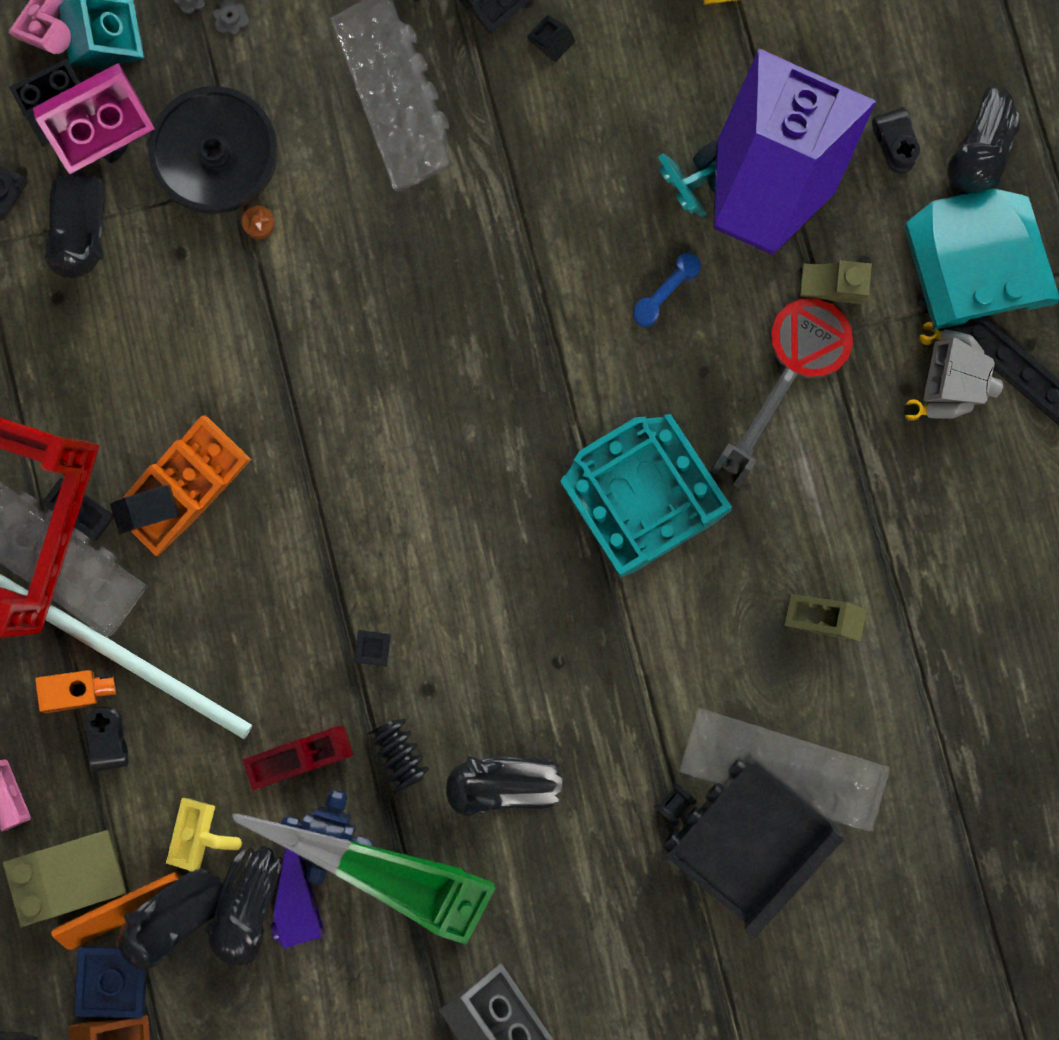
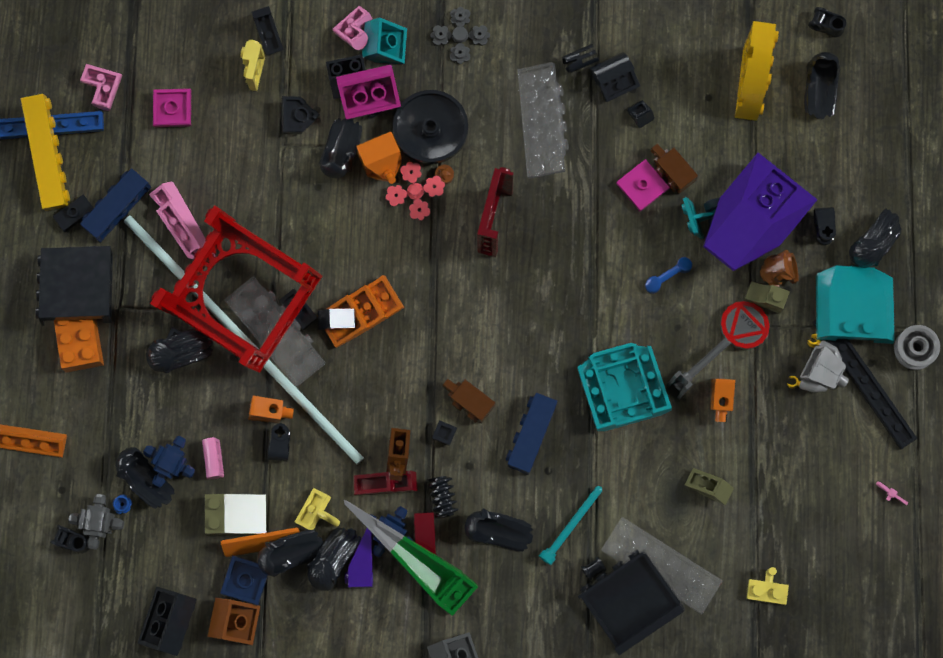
camera: 15 degrees right, 5 degrees down
none -> orange piece [356,132,402,184]
none -> coral plant [386,162,445,221]
none -> reddish brown hinge [386,428,411,481]
none -> dark red slope [414,513,436,555]
none -> reddish brown hinge [443,379,496,424]
none -> dark red panel [477,167,514,257]
none -> dark blue brick [505,393,558,475]
none -> teal piece [539,486,602,566]
none -> dark pink plate [616,159,670,212]
none -> reddish brown hinge [651,144,698,194]
none -> orange torso [711,379,735,422]
none -> light yellow plate [746,567,789,605]
none -> dark orange helmet [760,250,799,287]

